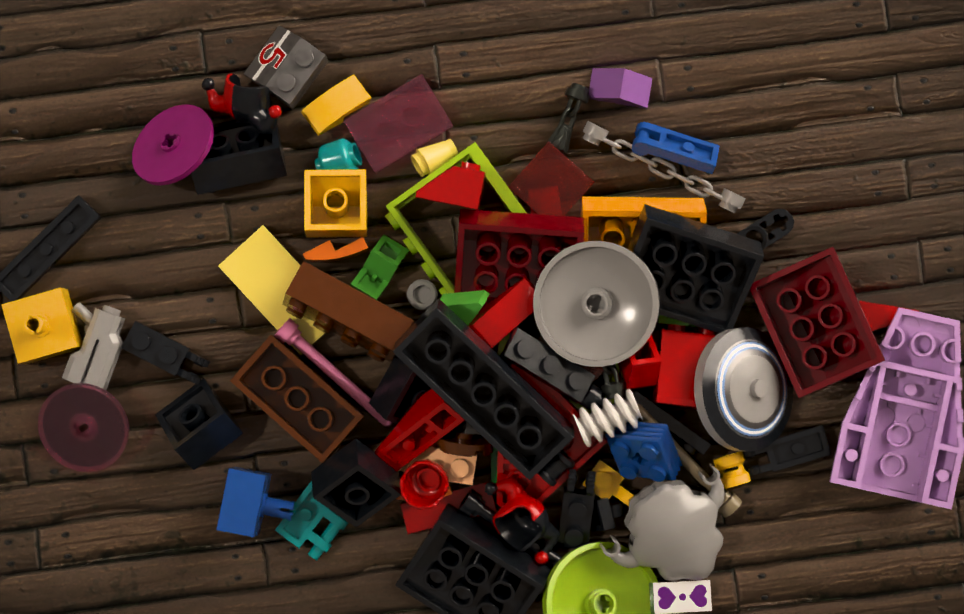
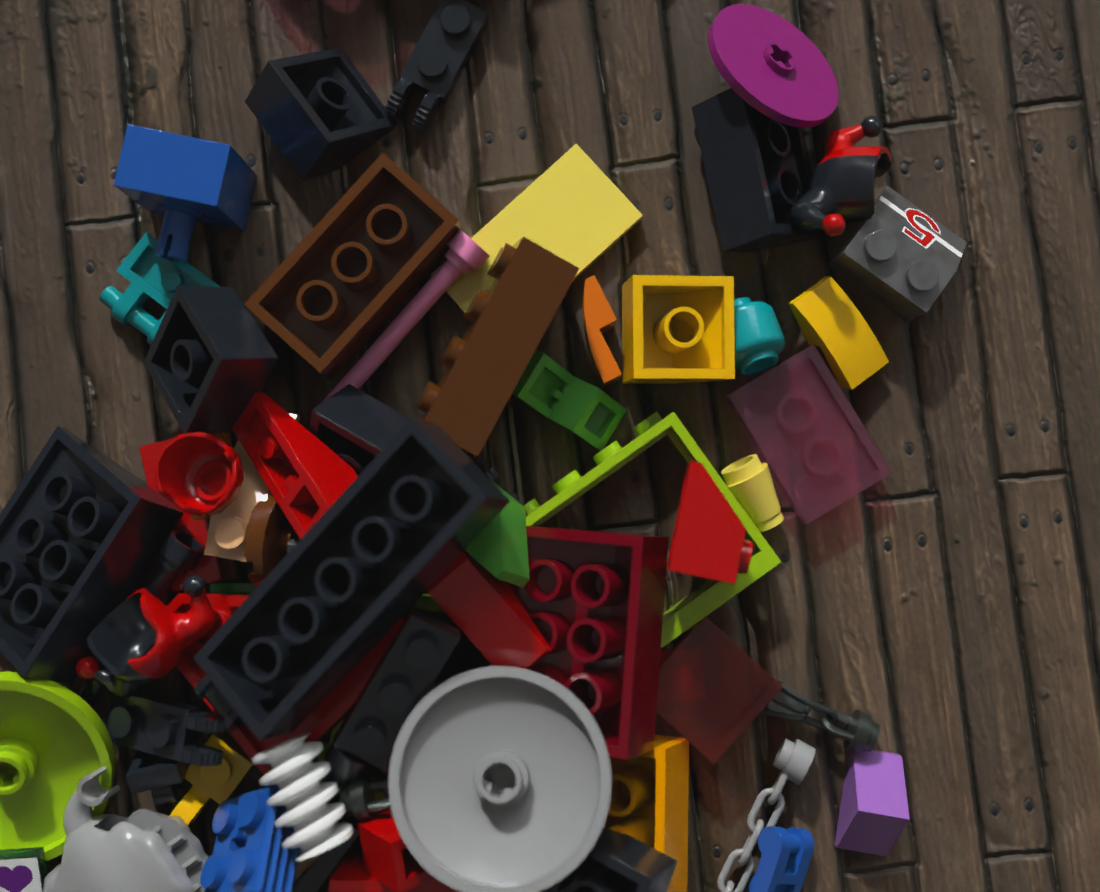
camera: 90 degrees right, 0 degrees up
light grey tile [407,279,438,310] -> none

